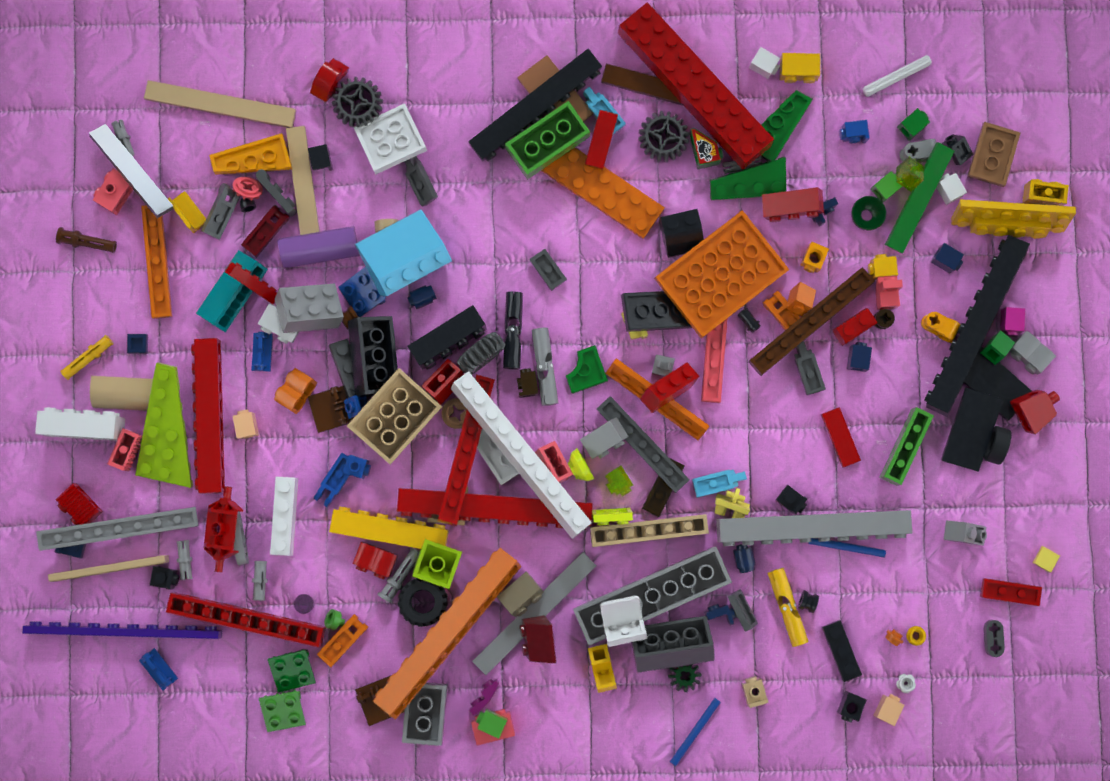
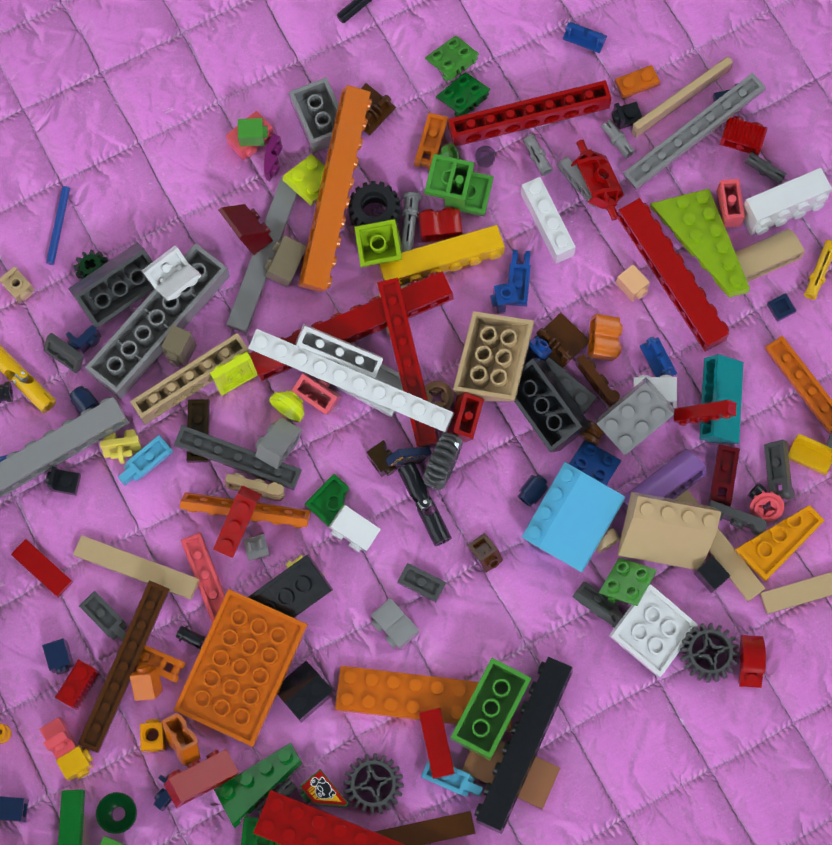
camera: 160 degrees right, 10 degrees down
dark purple plate [22,621,222,639] -> none
black brick [407,305,487,370] -> none
light grey piece [532,328,559,406] -> none
yellow brick [588,644,617,693] -> none
clear neon green brick [604,466,633,496] -> none
dark brown wheel [874,309,895,330] -> none
none -> tan tile [73,535,200,600]
none -> dark tan brick [161,325,197,367]
none -> orange brick [162,713,201,766]
none -> tan hinge [225,473,285,501]
none -> neon yellow plate [282,154,325,206]
none -> white brick [295,324,383,378]
none -> white brick [328,505,381,552]
none -> light grey brick [371,598,420,650]
none -> dark blue tile [386,447,432,466]
none -> bright green bracket [424,154,494,217]
none -> reddish brown bracket [467,533,503,572]
none -> reddish brown plate [575,354,620,408]
none -> bright green hinge [599,557,657,606]
none -> orange plate [615,65,660,99]
none -> tan slope [617,491,721,570]
none -> dark grey pin [745,152,787,184]

